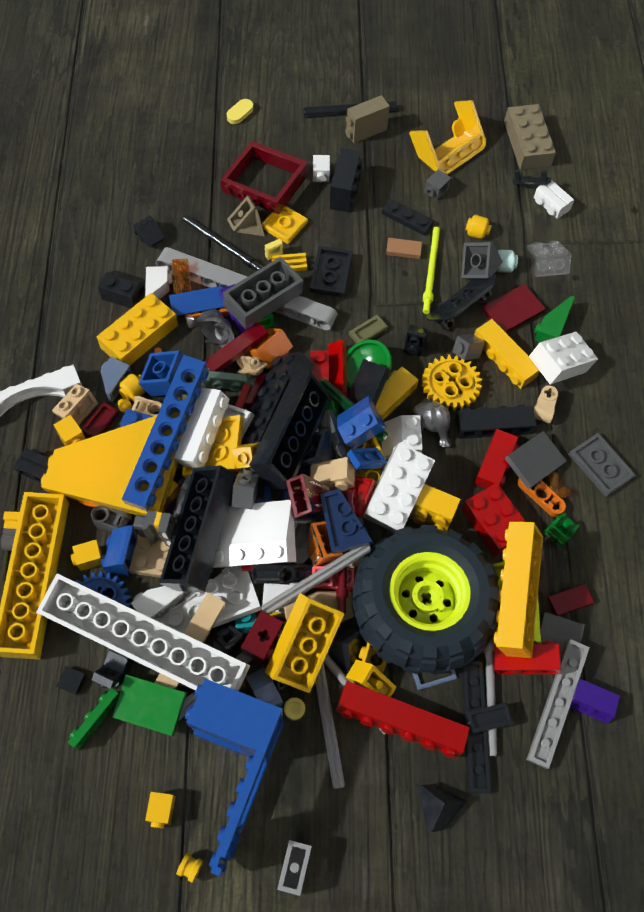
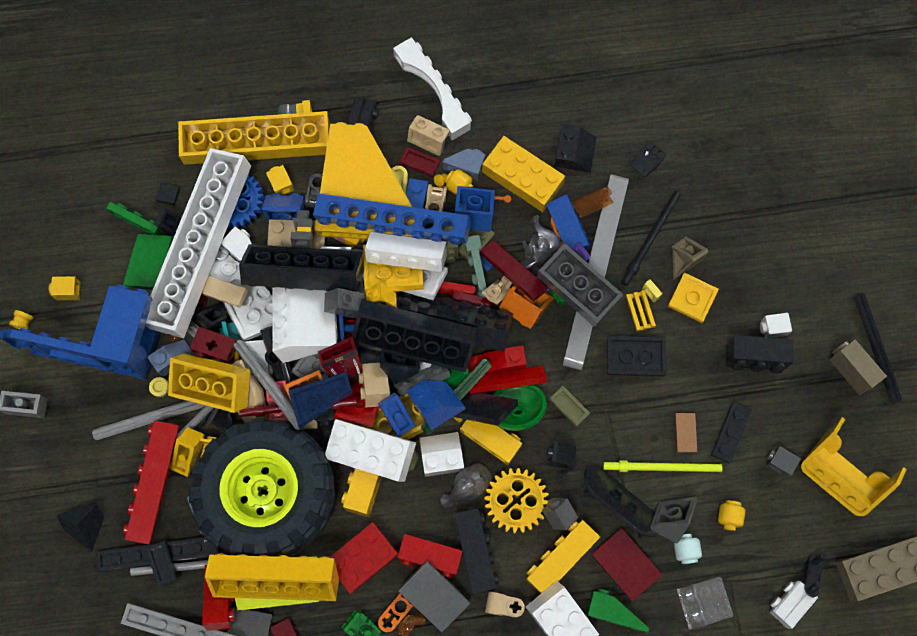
camera: 85 degrees right, 10 degrees up
yellow brick [53,415,86,446] -> none
white slope [145,266,173,300] -> none
dark red window [220,141,309,214] -> none
light yellow tile [227,99,253,124] -> none

